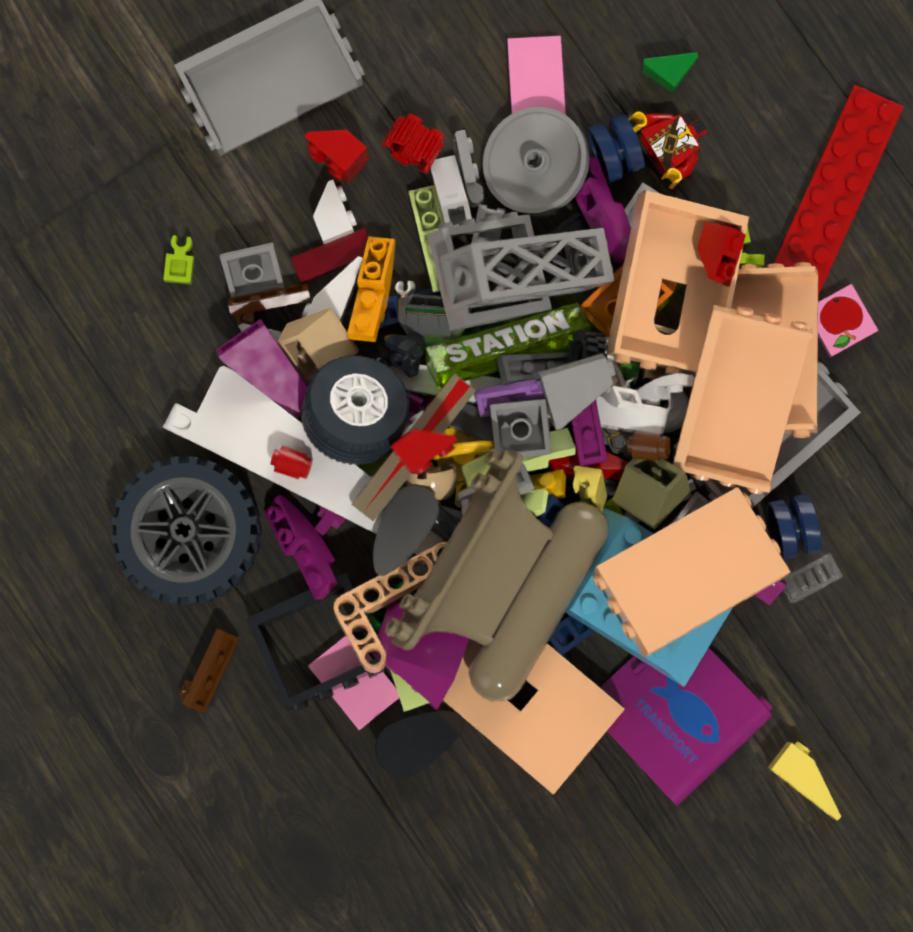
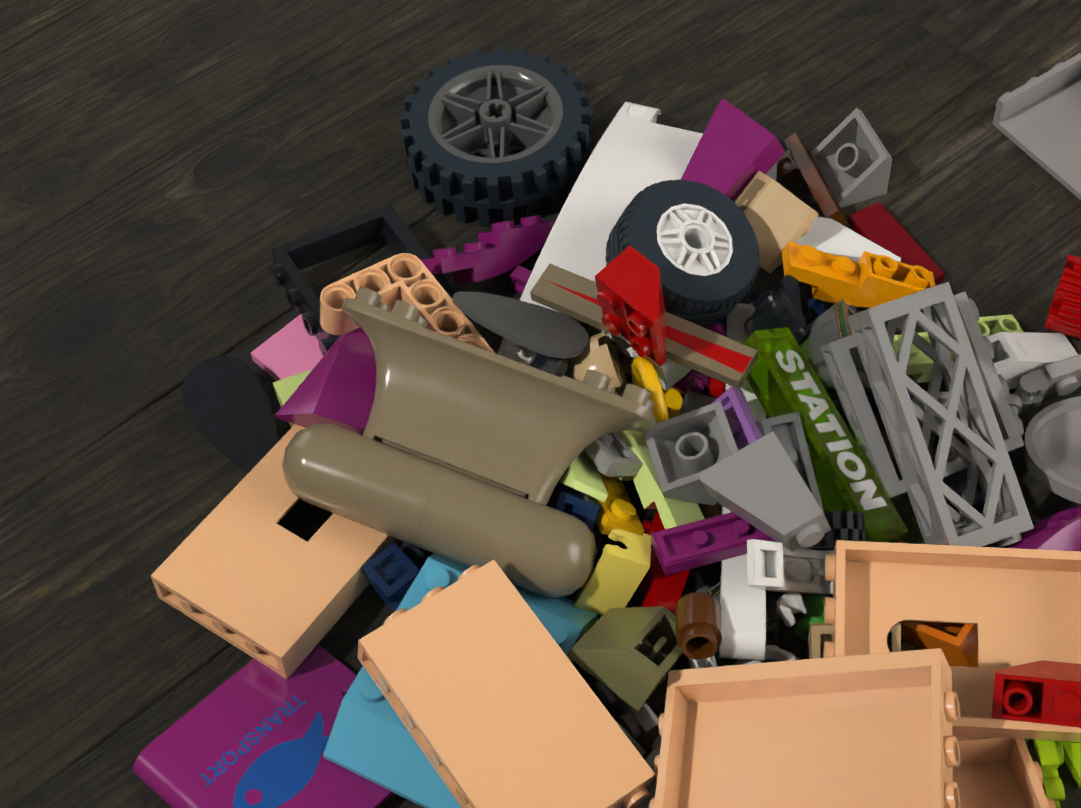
camera: 90 degrees right, 30 degrees down
lime plate [163,235,194,284] -> none
reddish brown hinge [179,628,240,713] -> none
red brick [270,445,313,480] -> none
red slope [304,130,369,183] -> none
white slope [313,180,357,244] -> none
white slope [637,373,694,406] -> none

